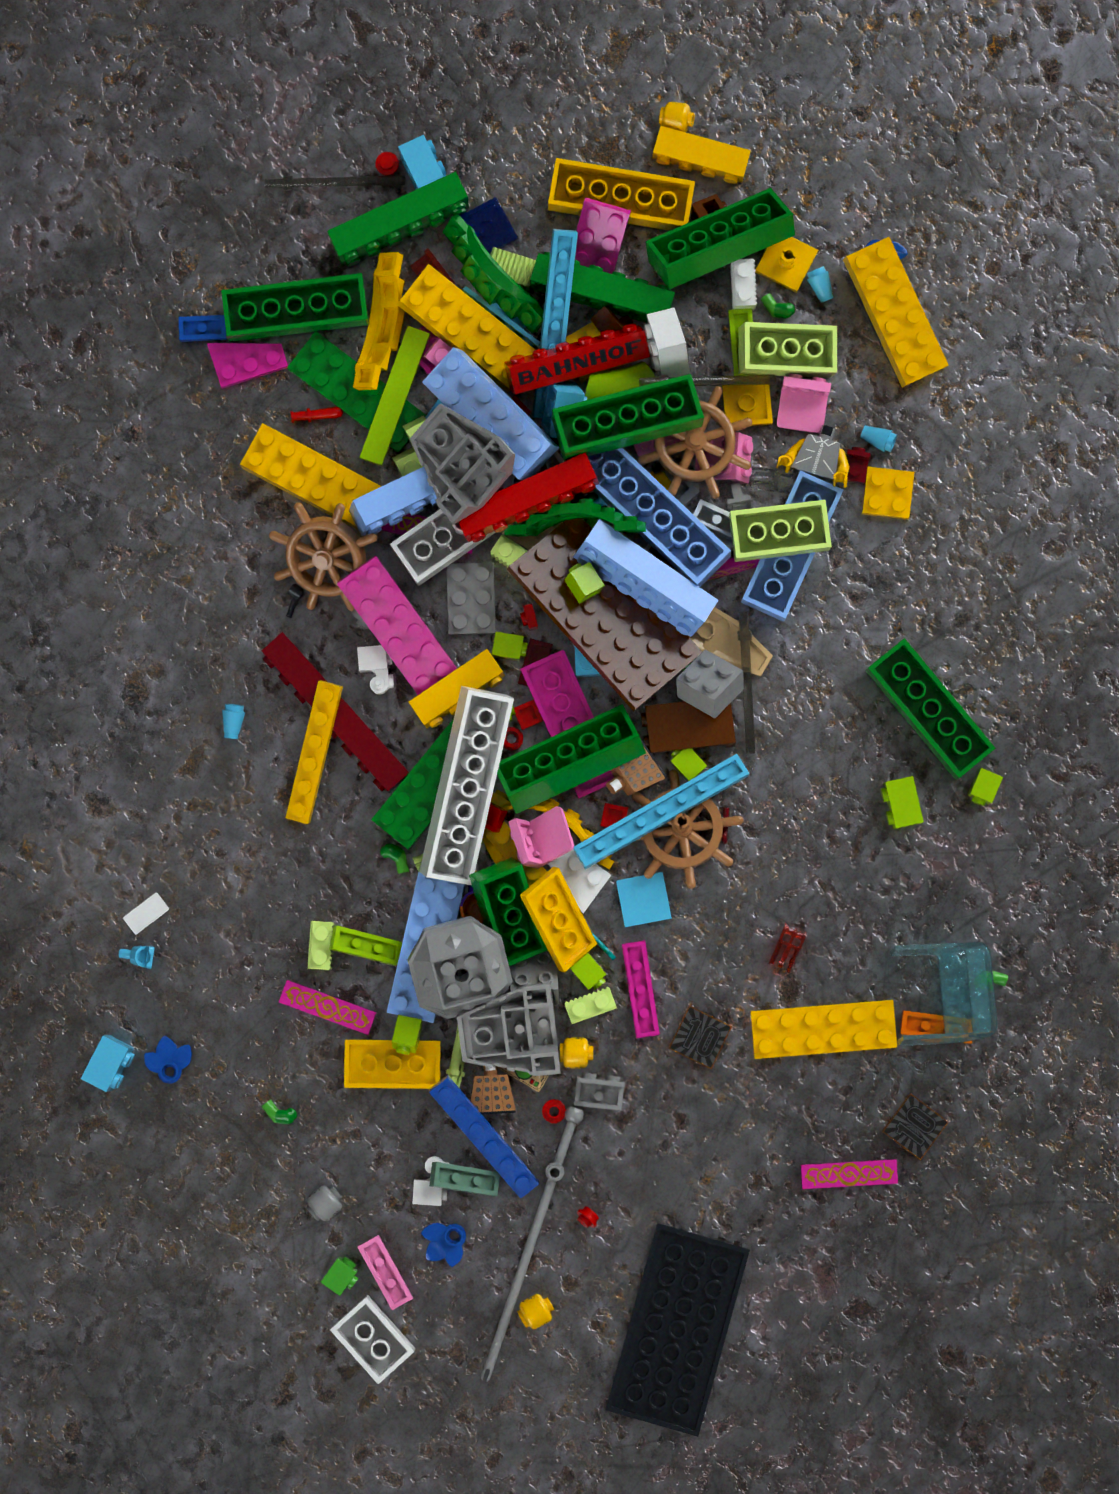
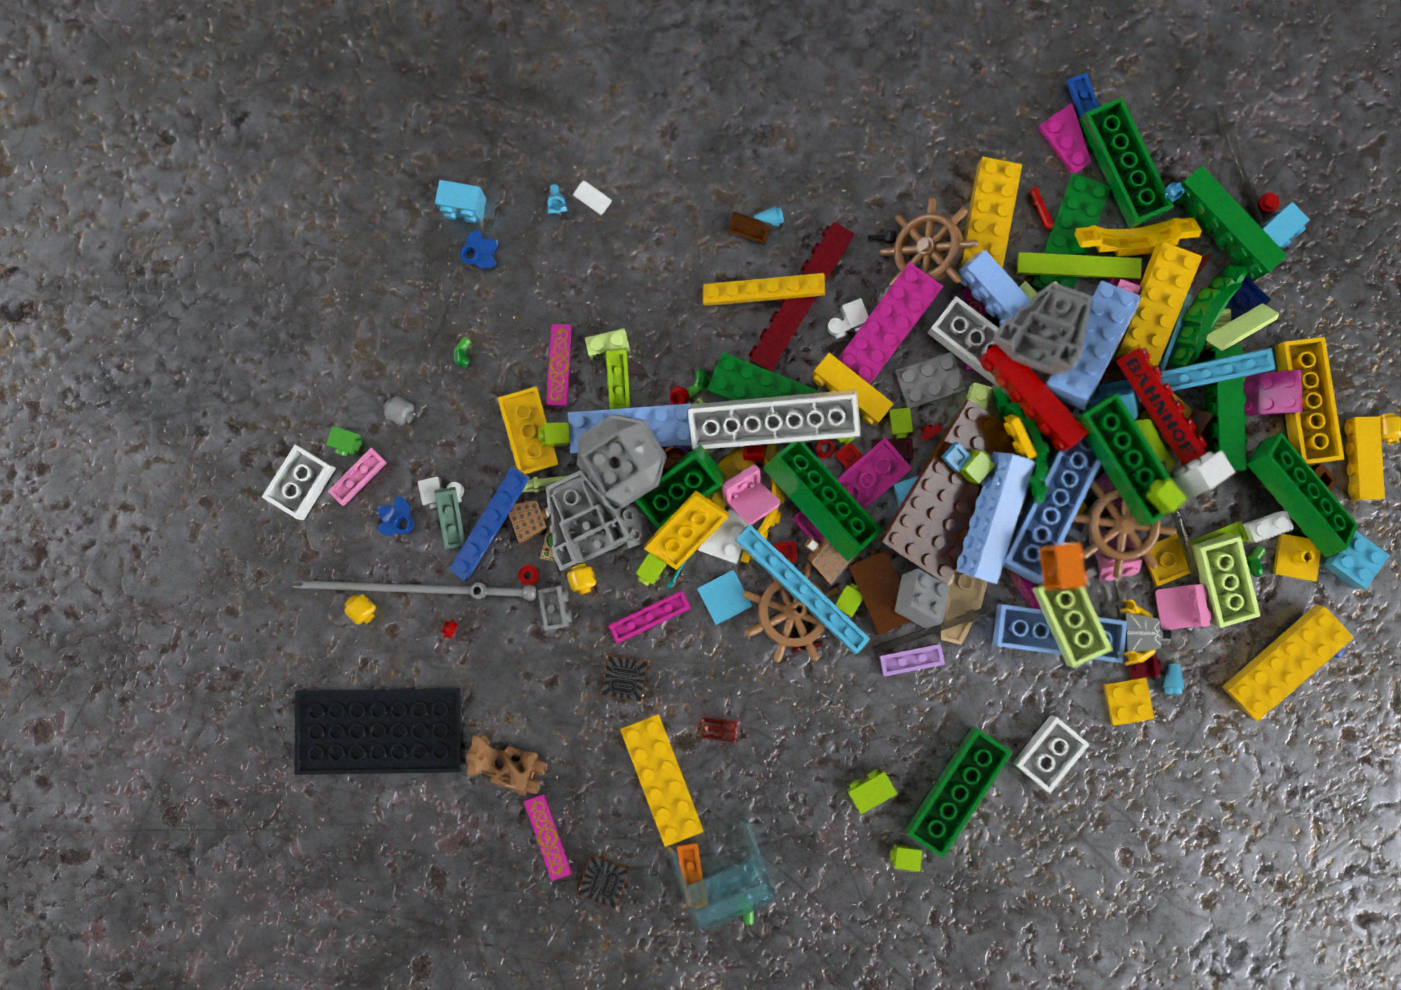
camera: 80 degrees right, 0 degrees up
yellowish green brick [565,987,617,1024] -> none
medium azure cone [807,266,834,303] -> none
none -> medium nougat hips [466,736,547,796]
none -> red plate [670,386,690,405]
none -> reddish brown tile [727,211,772,244]
none -> lavender plate [879,644,945,677]
none -> dark azure plate [941,442,972,472]
none -> yellow plate [1003,414,1037,459]
none -> white brick [1012,715,1090,793]
none -> orange brick [1039,543,1087,591]
none -> lime brick [1146,479,1187,514]
none -> dark azure plate [1165,182,1185,202]
none -> yellowish green tile [1206,303,1279,351]
none -> medium azure brick [1321,531,1390,589]

